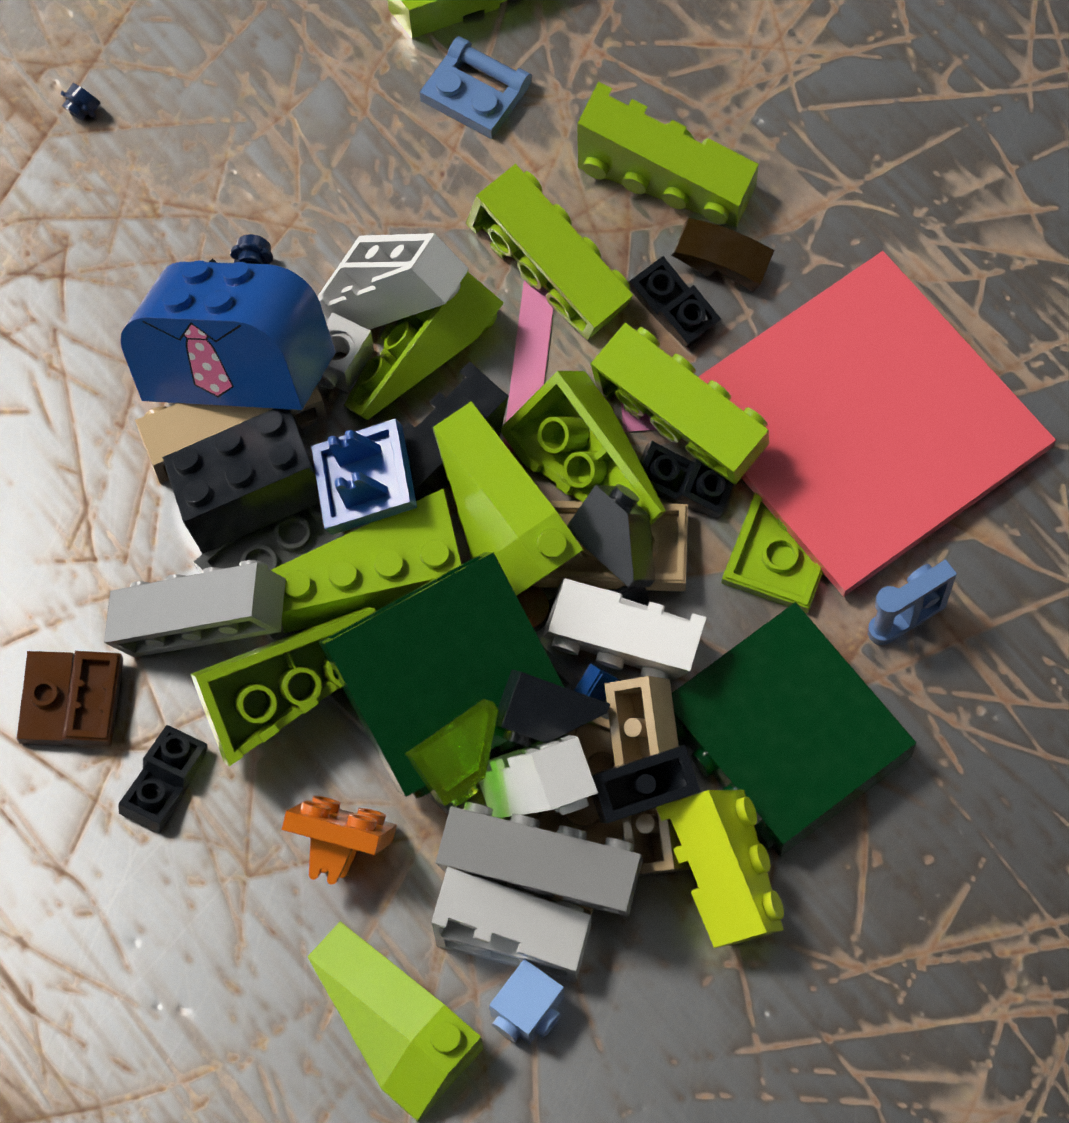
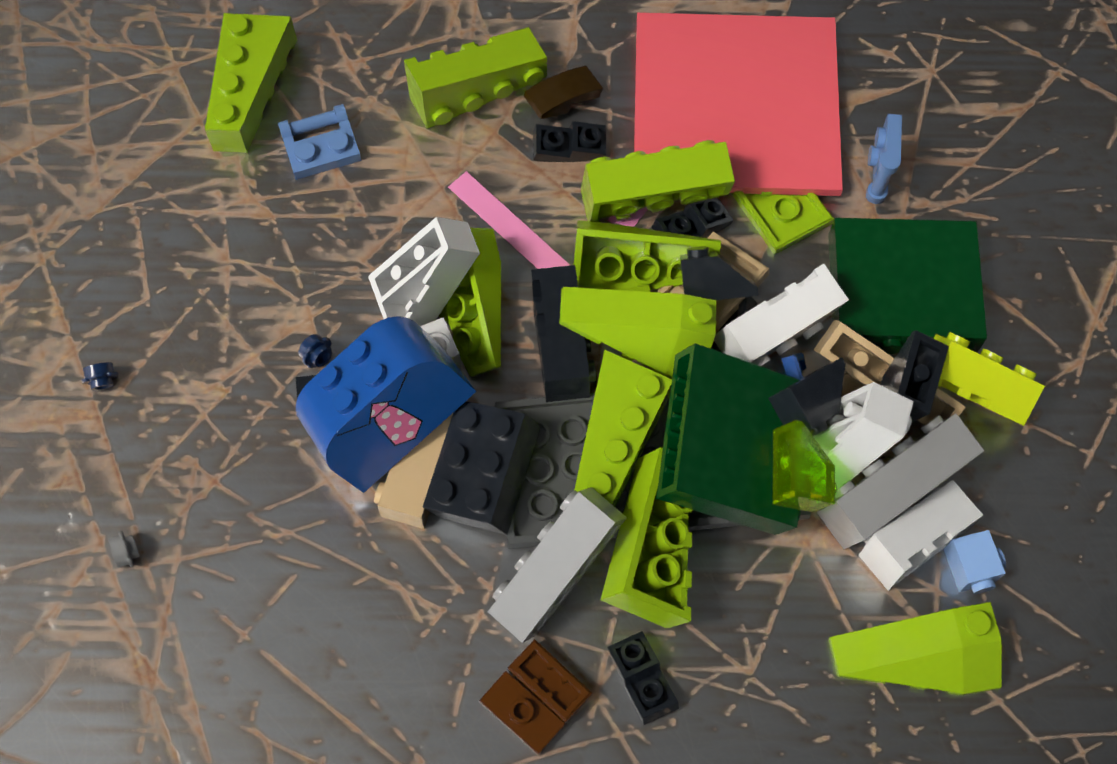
camera: 55 degrees left, 0 degrees up
orange plate [281,796,397,885] -> none
blue plate [311,418,417,535] -> none
lime wedge [466,163,633,340] -> none

